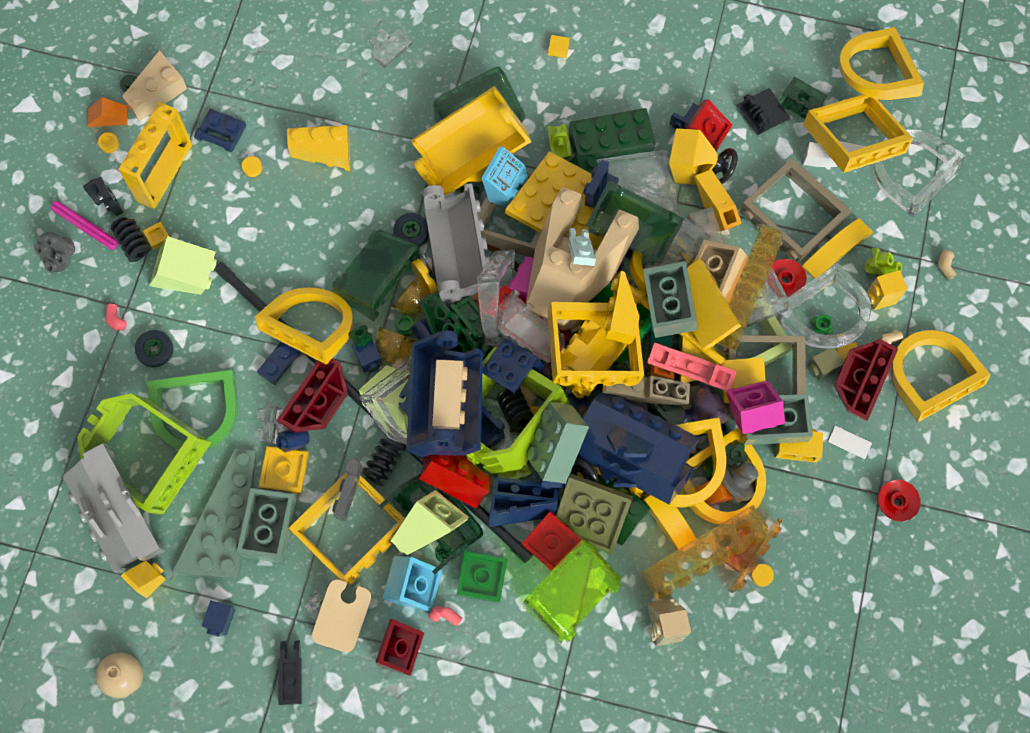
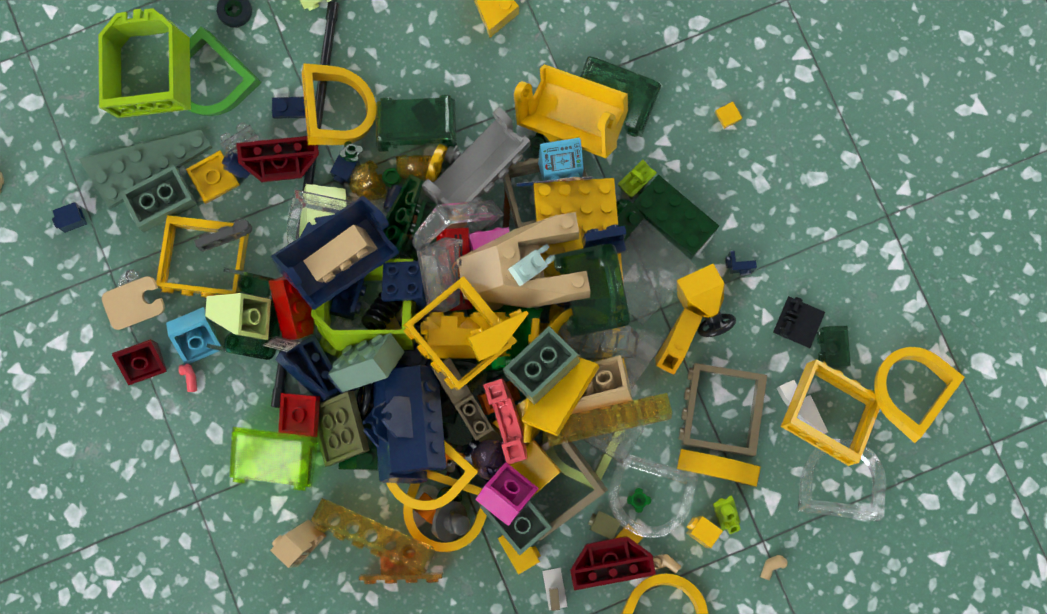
camera: 55 degrees right, 10 degrees up
light grey piece [63,443,166,573] -> none
yellow slope [121,560,166,598] -> none
black hinge [278,640,302,706] -> none
black piece [362,438,406,486] -> none
black bush [393,213,429,249] -> none
green plate [457,551,508,603] -> none
yellow slope [643,495,699,556] -> none
red plate [686,99,732,151] -> none
dark green plate [725,443,747,466] -> none
yellow tile [751,564,774,587] -> none
red dish [766,259,807,297] -> none
none -> white sticker [263,336,300,352]
none -> sticker [516,177,592,187]
none -> dark tan tile [549,587,560,611]

